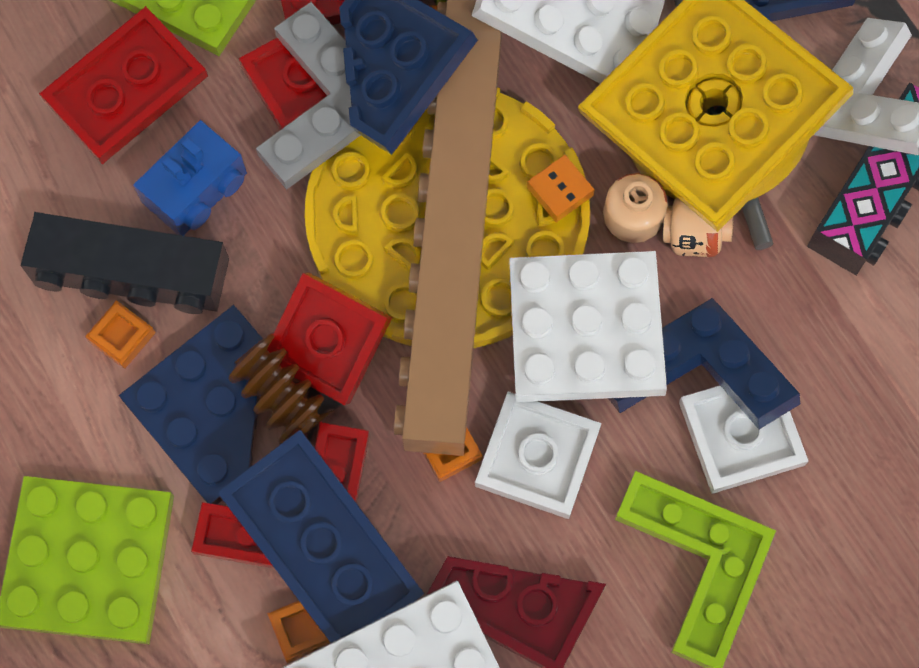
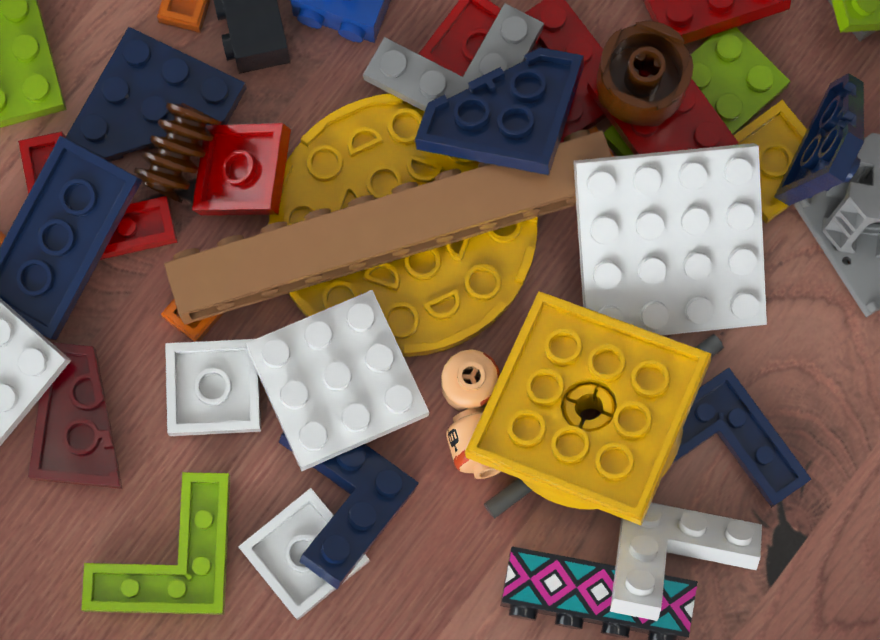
camera: 65 degrees right, 5 degrees up
orange tile [527,155,595,223] -> none

